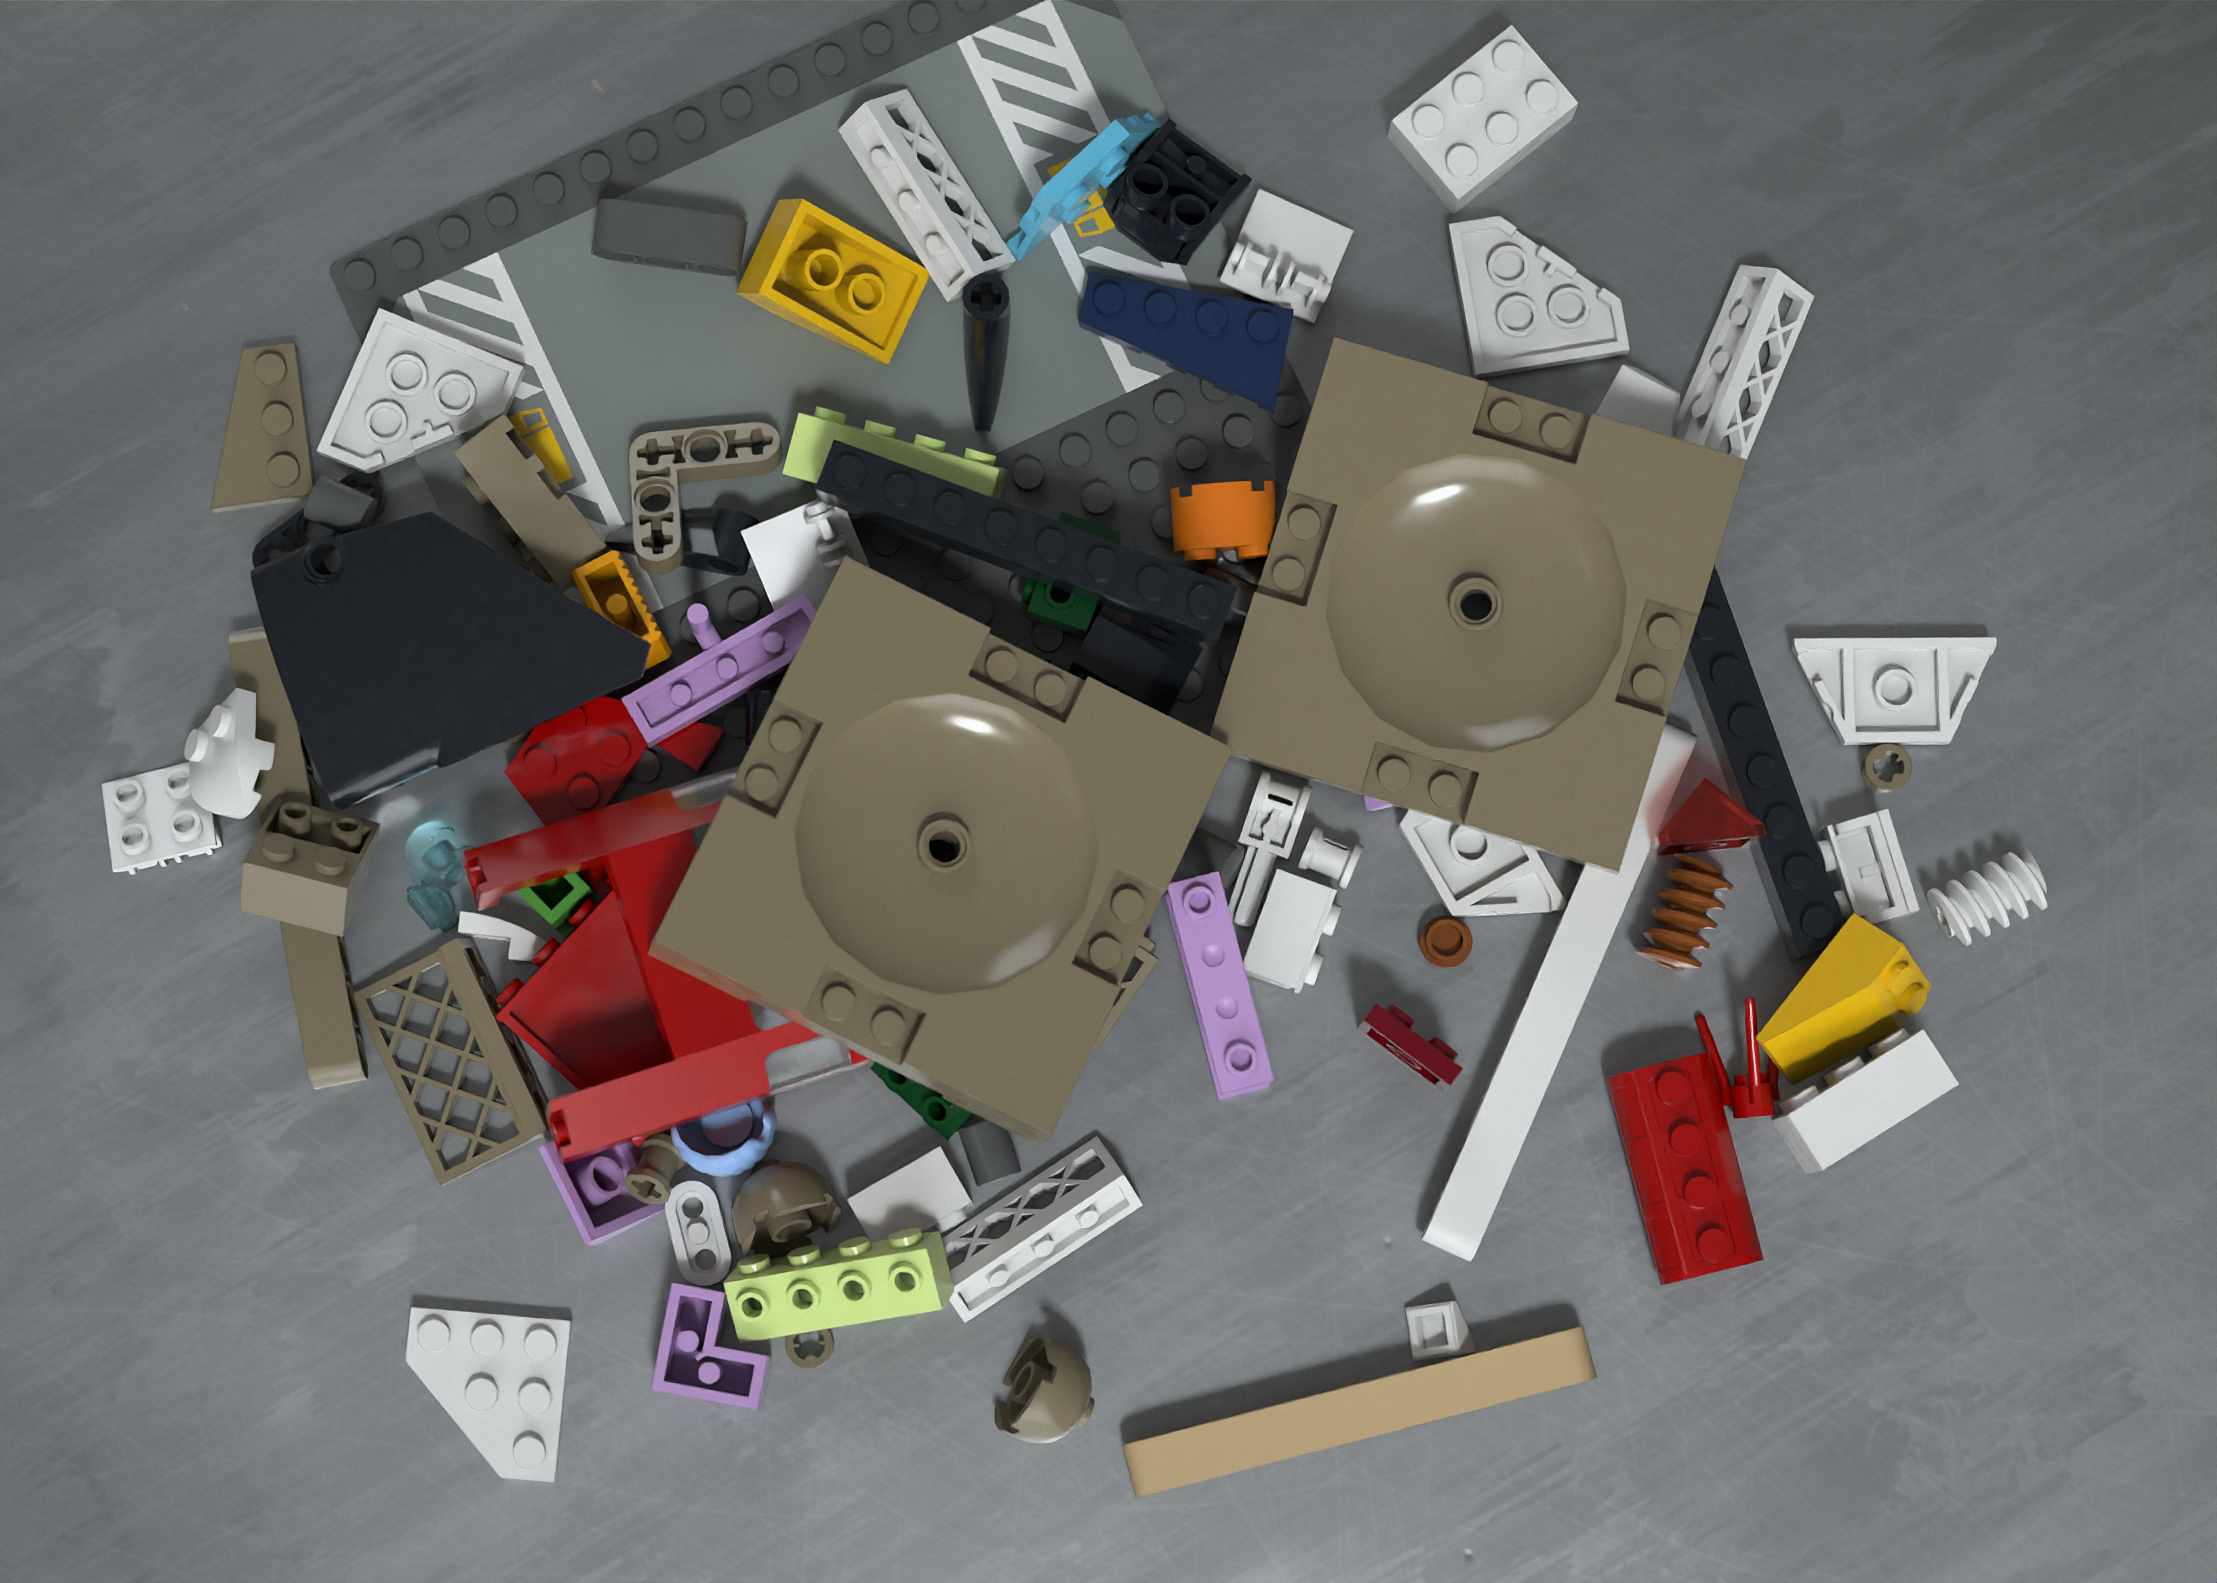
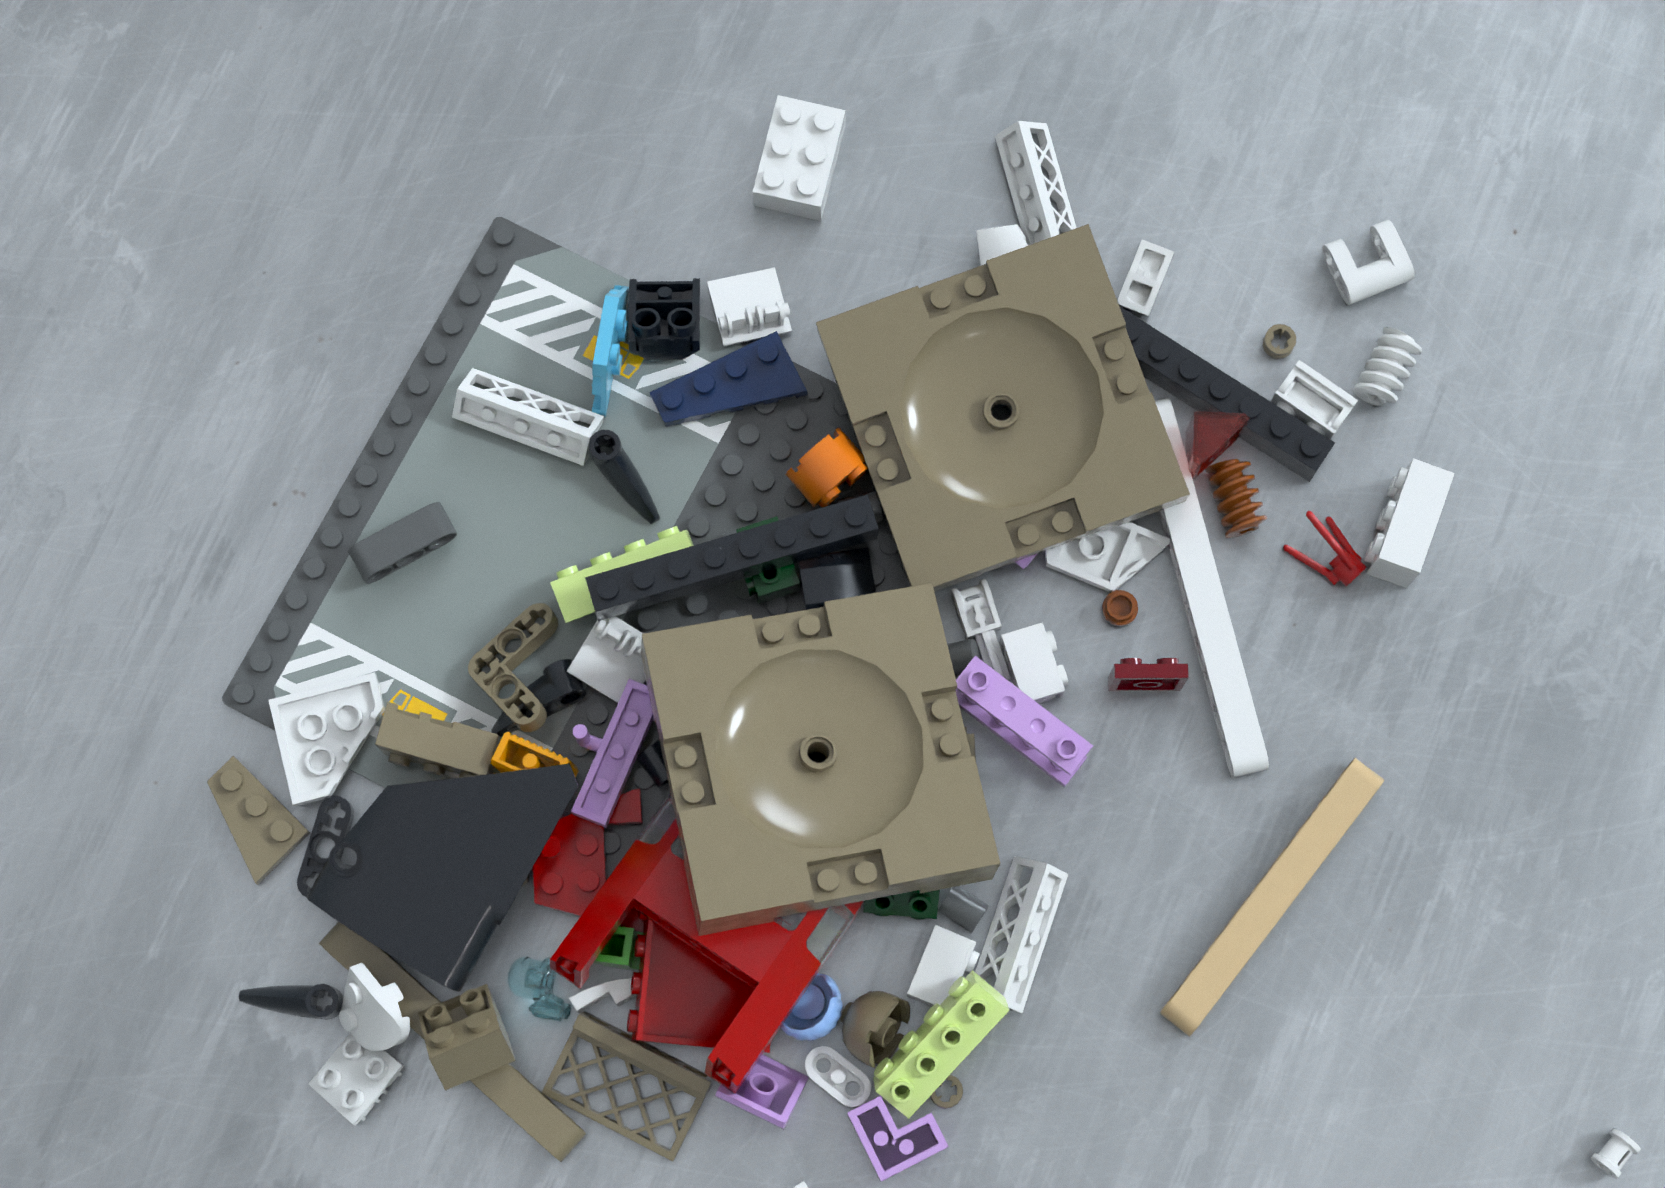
camera: 35 degrees left, 5 degrees down
dark grey piece [304,475,378,534] -> none
dark tan bush [624,1133,686,1204] -> none
yellow slope [735,198,930,365] -> none
dark tan cylinder [994,1332,1095,1443] -> none
white bush [1297,826,1364,890] -> none
white slope [1405,1301,1476,1361] -> none
white plate [1447,216,1630,379] -> none
red container [1607,1052,1764,1285] -> none
yellow slope [1755,913,1932,1085] -> none
white wing [1791,637,1997,745] -> none
none -> black piece [239,984,344,1020]
none -> white slope [1117,240,1174,317]
none -> white connector [1322,219,1415,305]

